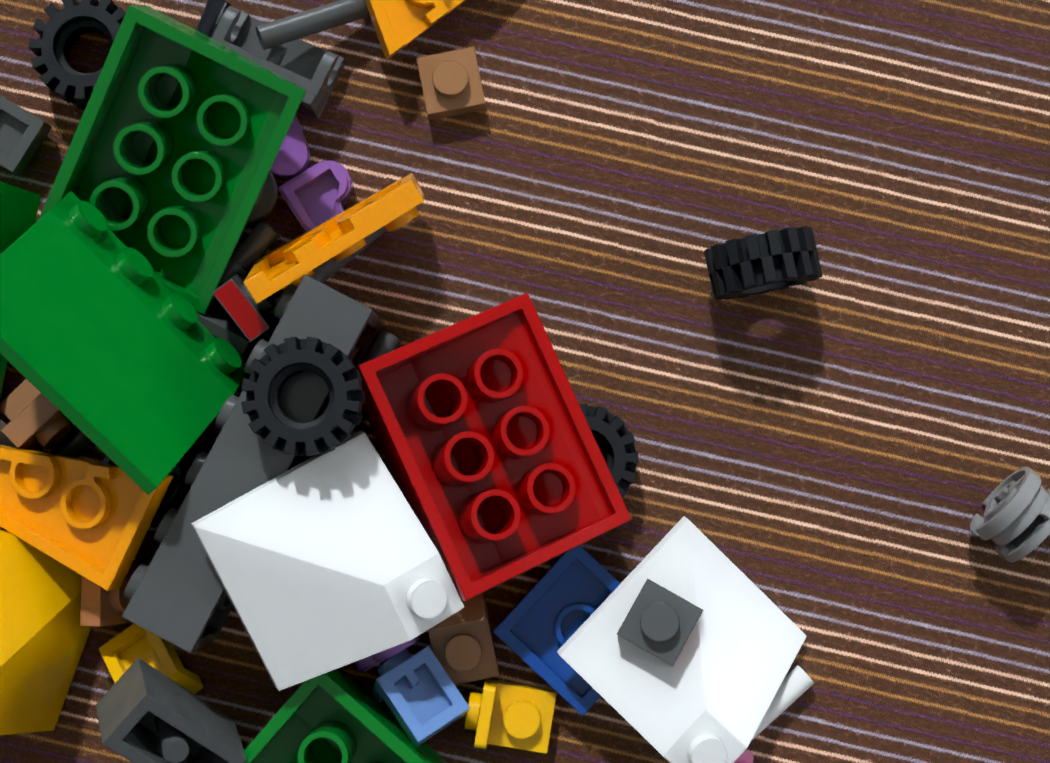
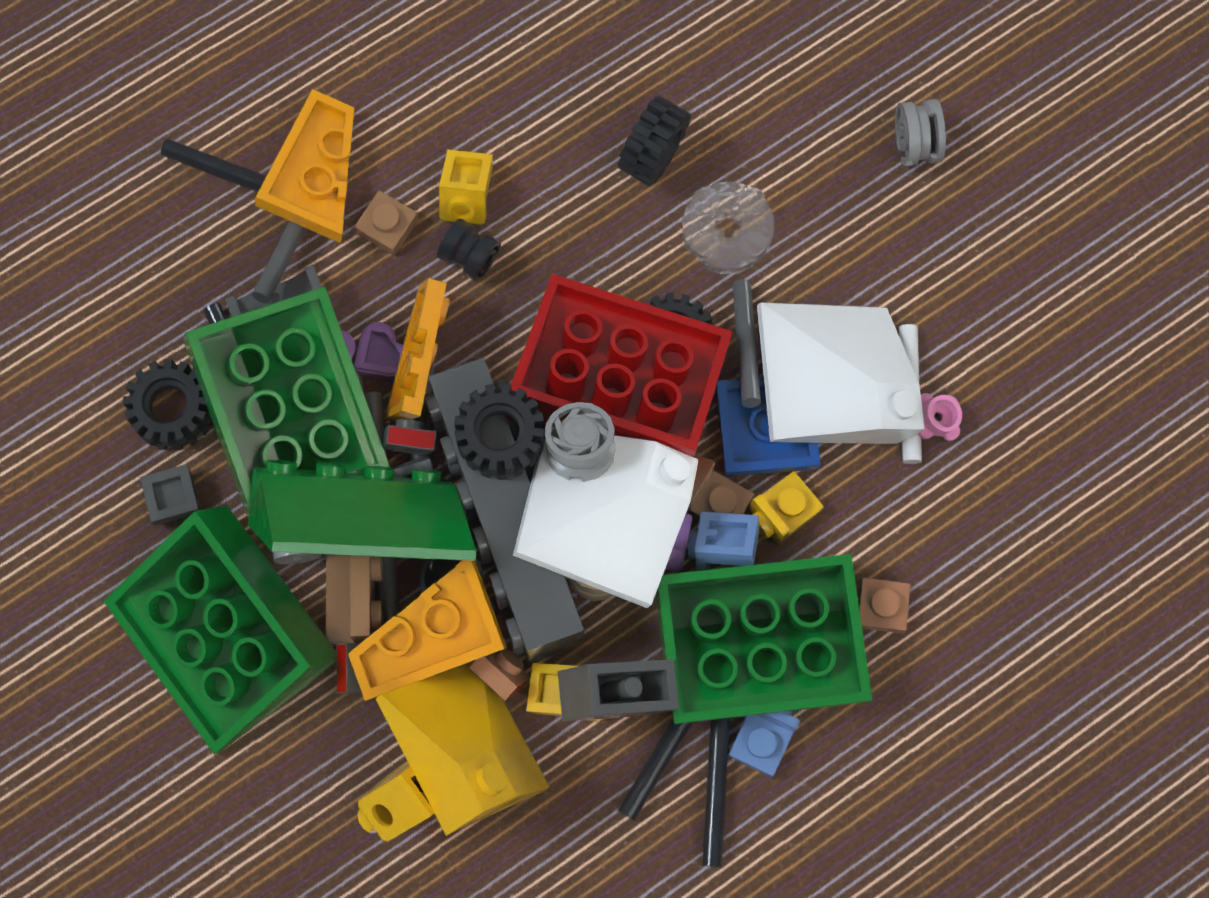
camera: 50 degrees left, 10 degrees down
dark grey plate [617,578,703,666] -> none
none -> black wheel [437,218,501,281]
none -> yellow bracket [439,149,493,225]
none -> light grey wheel [544,402,616,482]
none -> clear plate [682,182,774,274]
none -> dark grey bar [733,279,761,408]

